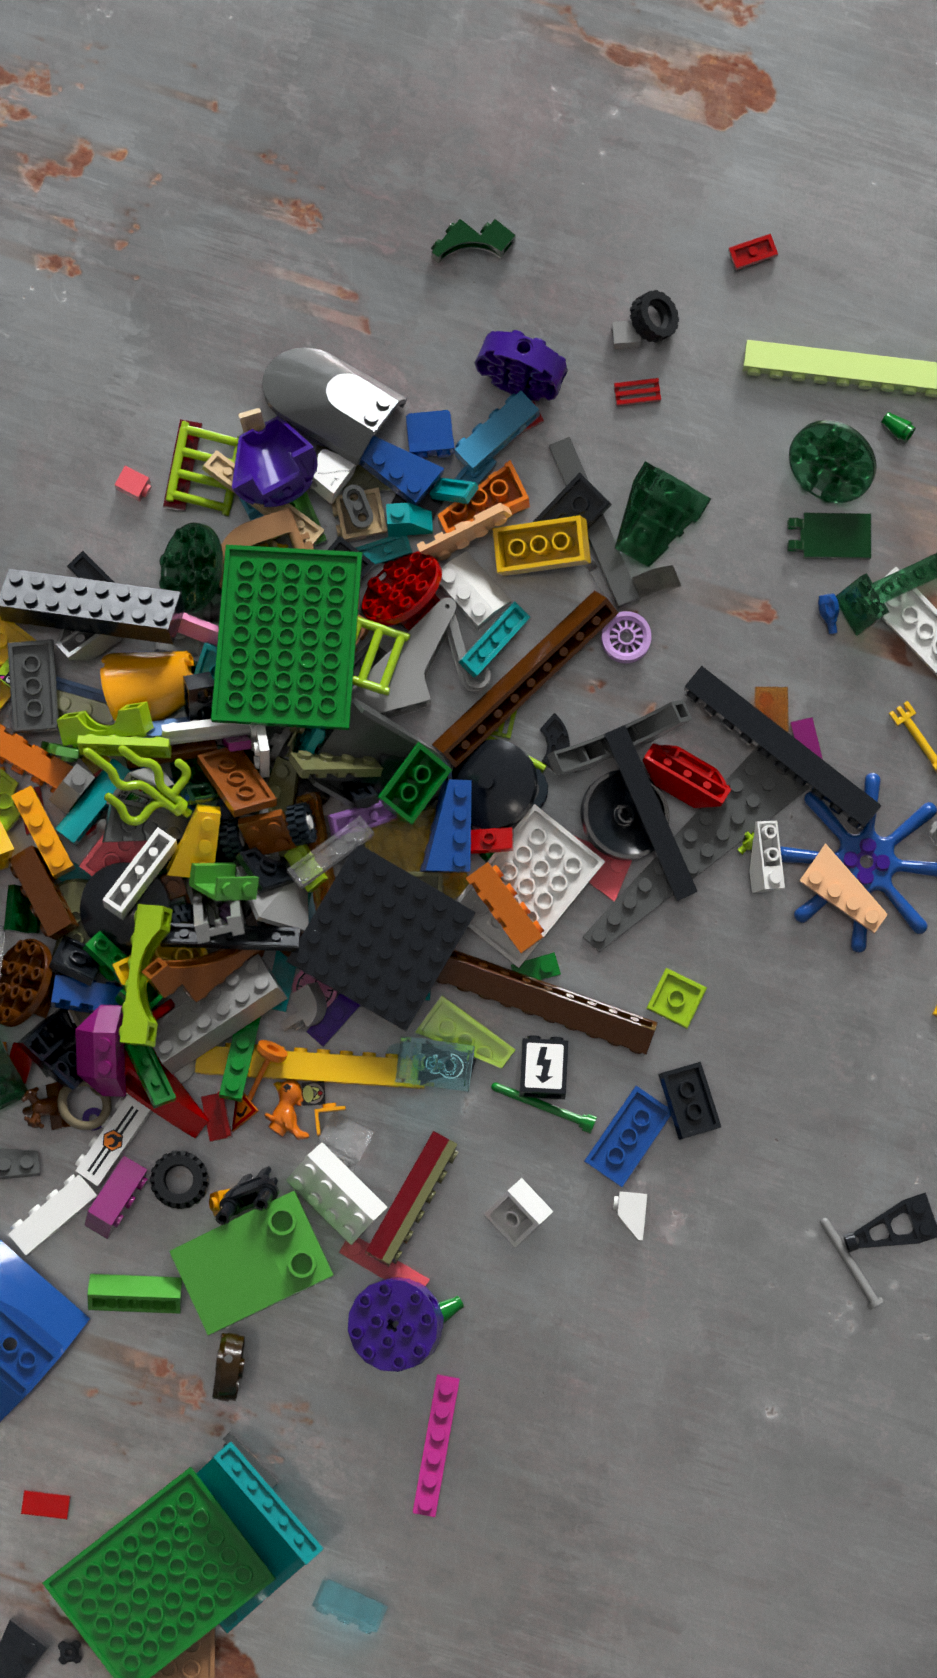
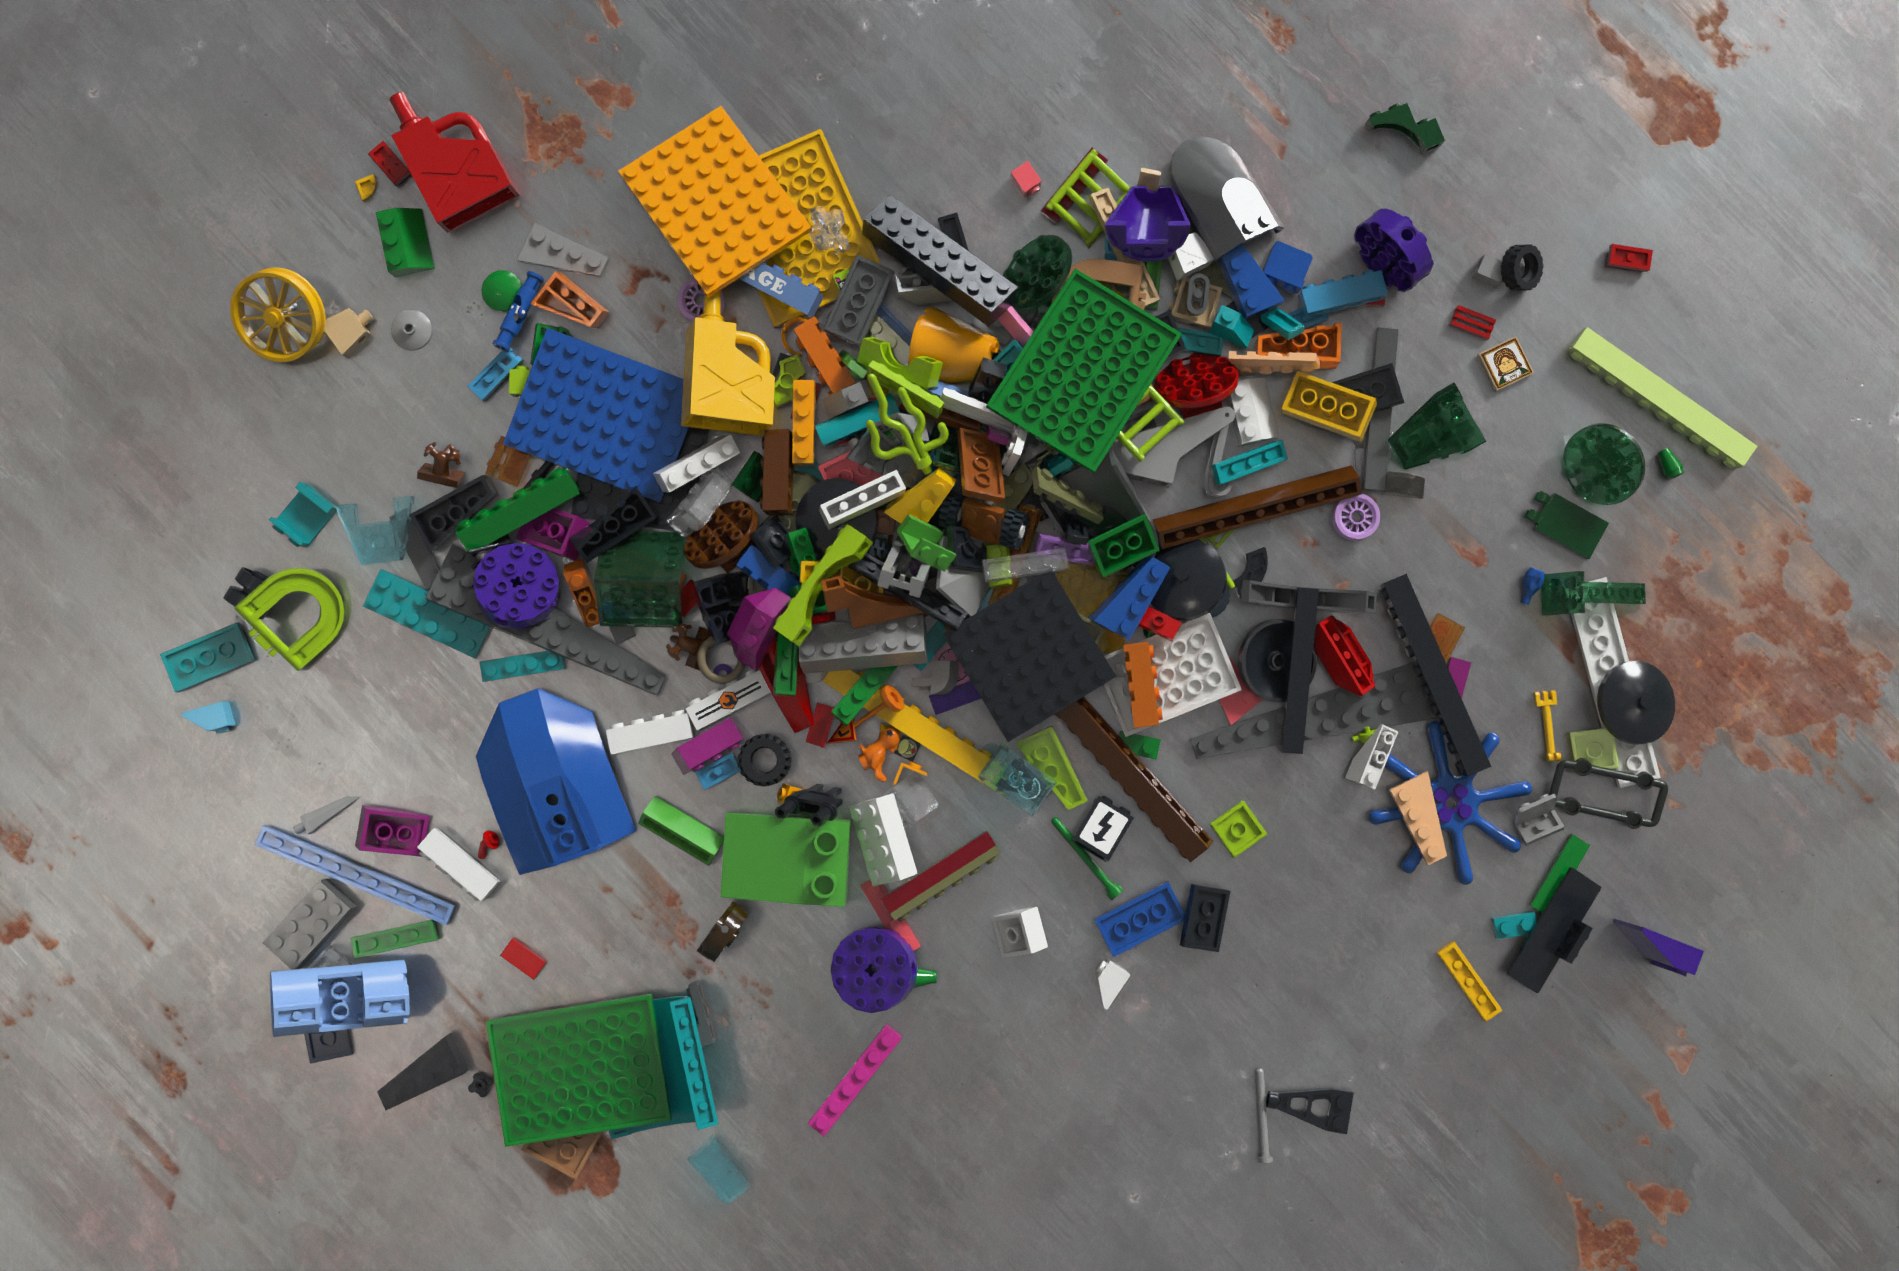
camera: 30 degrees right, 5 degrees up
none -> dark azure plate [695,752,741,790]
none -> tile [1478,336,1534,392]

